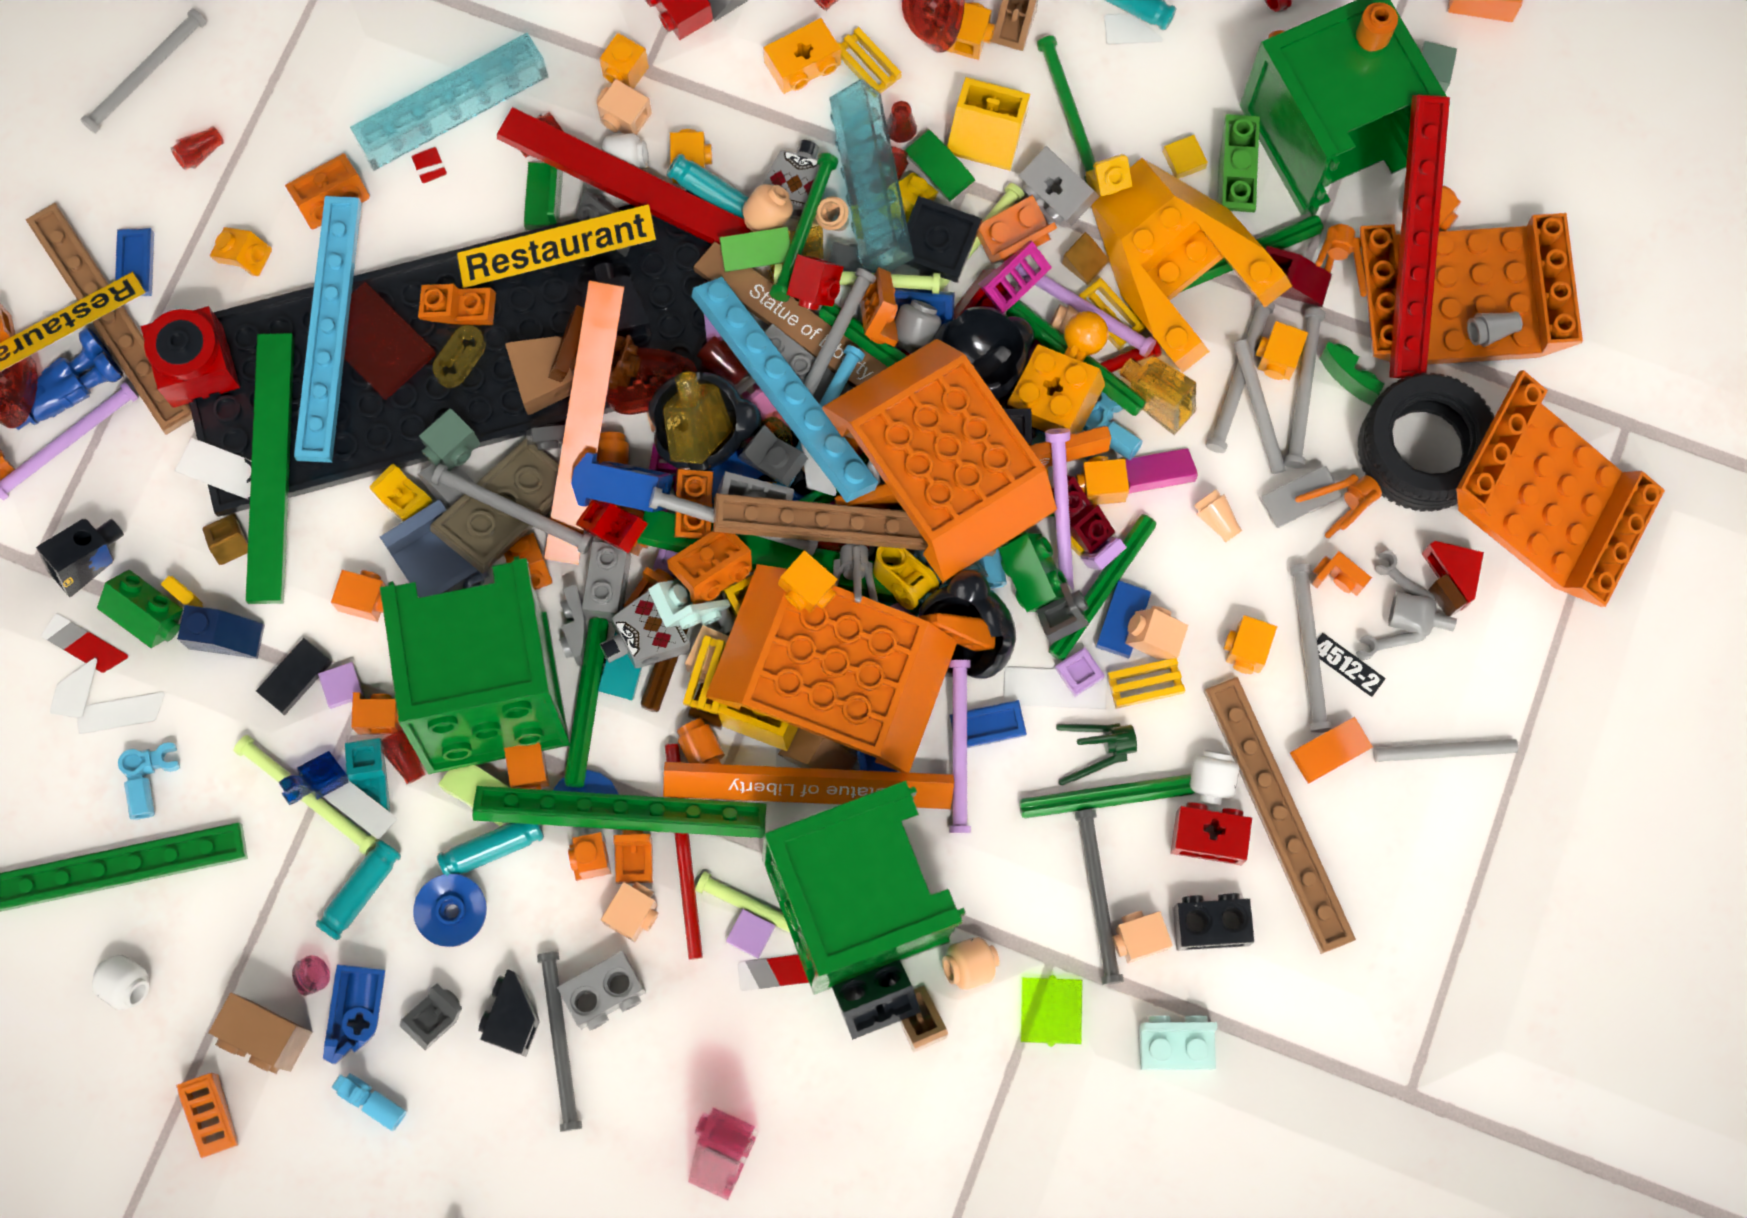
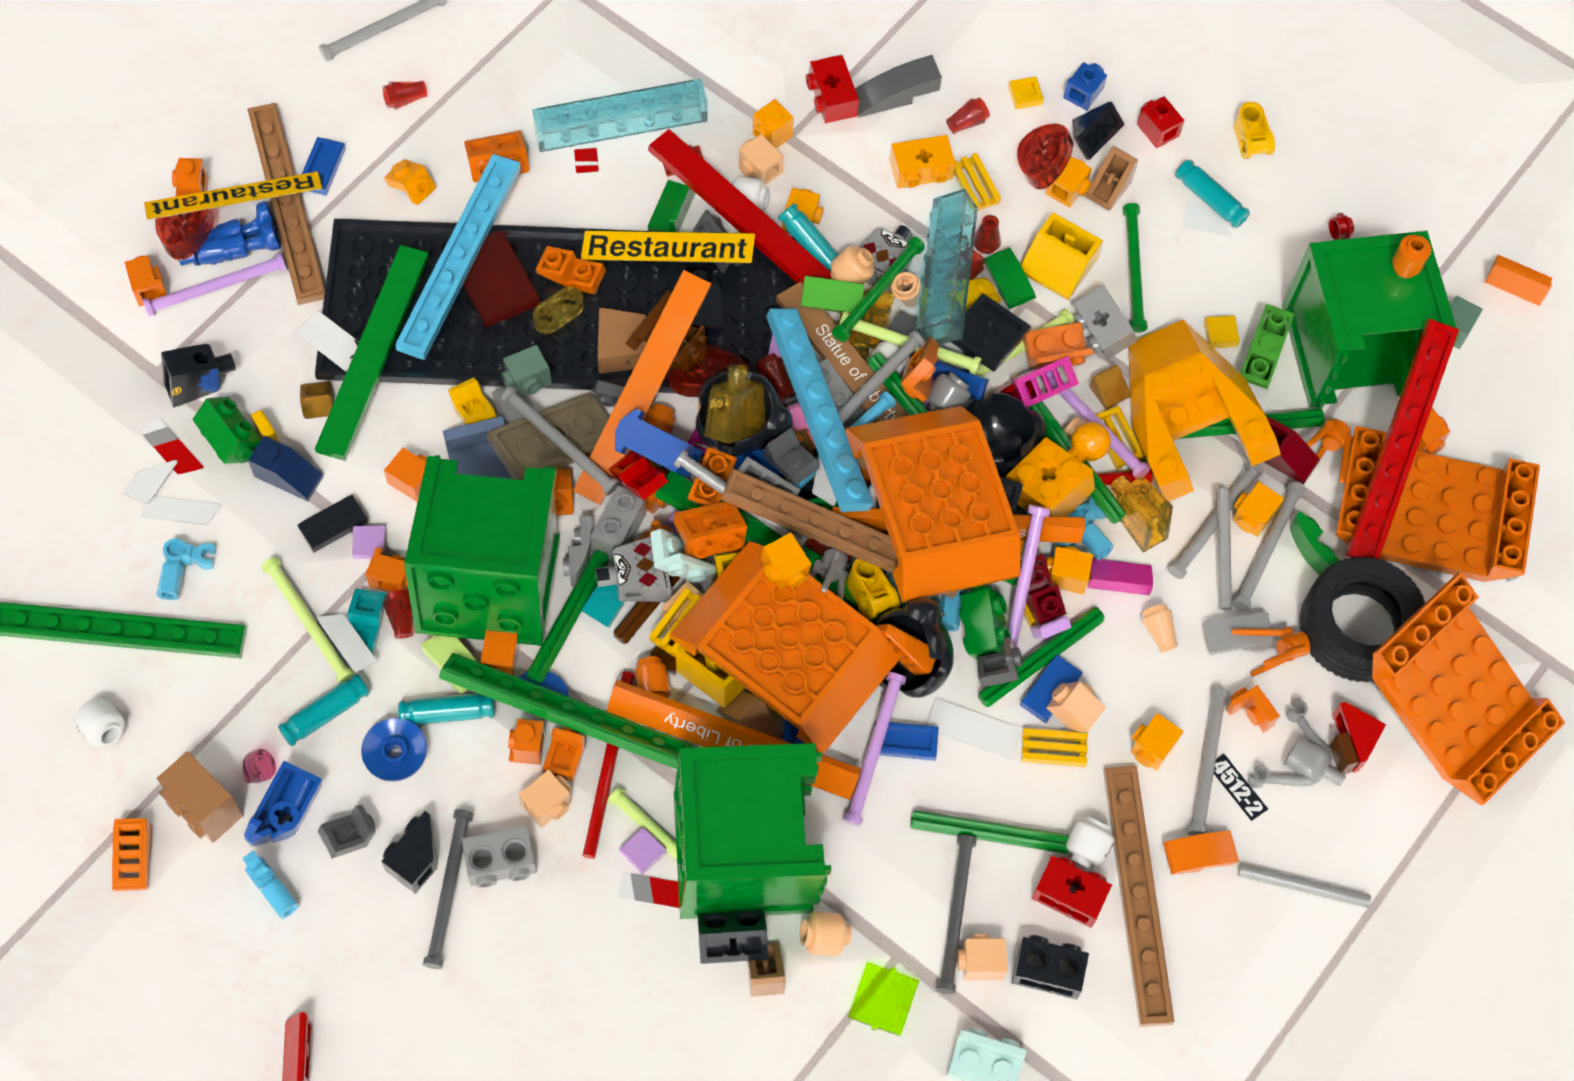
camera: 15 degrees right, 10 degrees down
red piece [140,306,240,408] -> none
clear blue plate [278,751,349,805] -> none
clear pink wedge [688,1107,760,1201] -> none
red brick [787,254,844,310] -> none
lavender tile [1055,647,1105,697] -> none
dark green plant [1056,723,1137,786] -> none
yellow bracket [1085,154,1133,196] -> none
light grey cone [1467,311,1523,347] -> none

